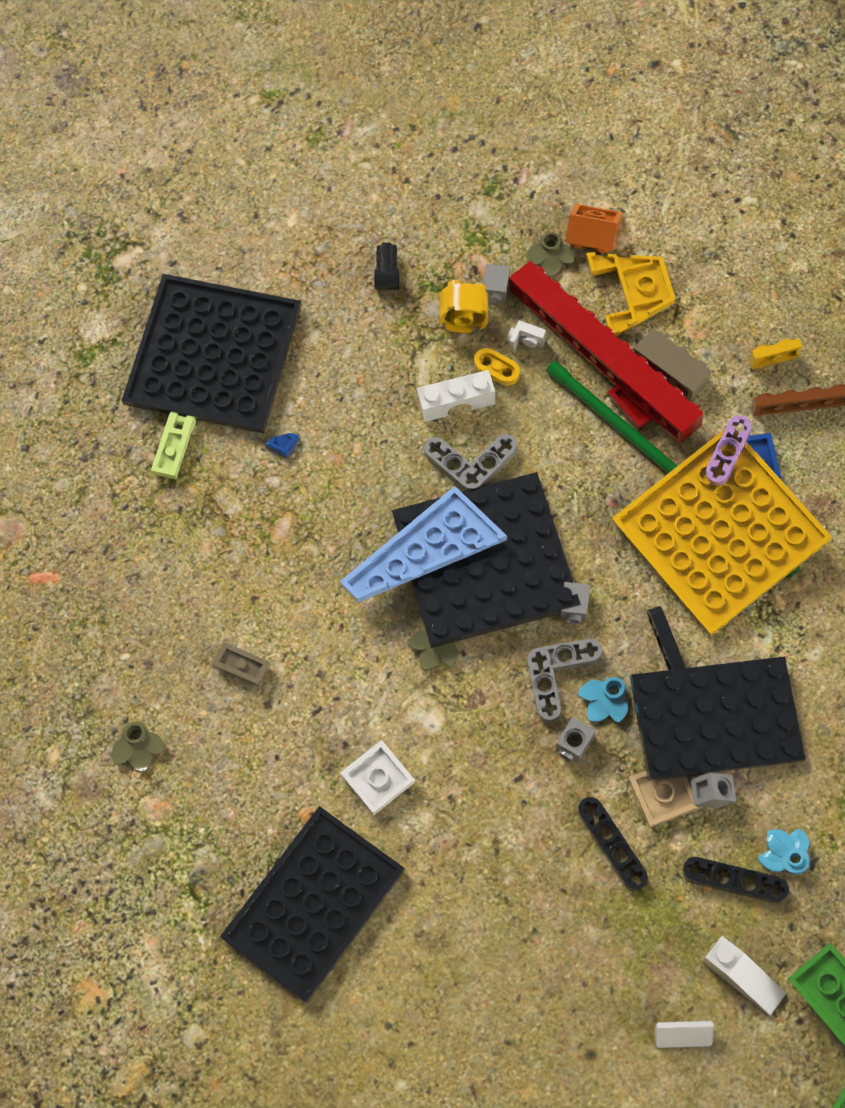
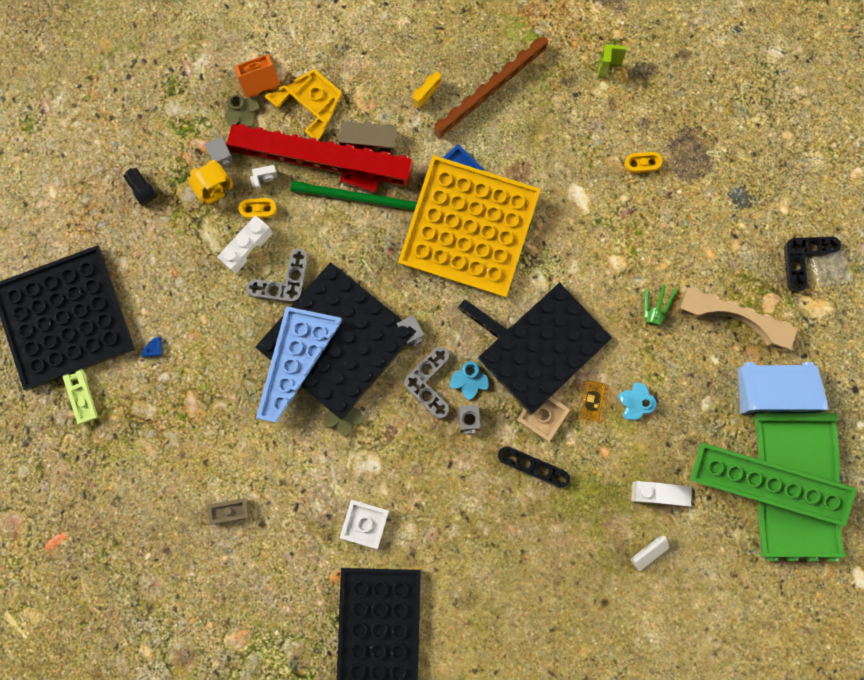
camera: 40 degrees left, 10 degrees up
olive plate [112,722,164,773] -> none
black beam [682,857,789,903] -> none
light grey brick [691,772,737,808] -> none
lavender beam [706,415,751,486] -> none
none -> clear yellow tile [580,380,607,422]

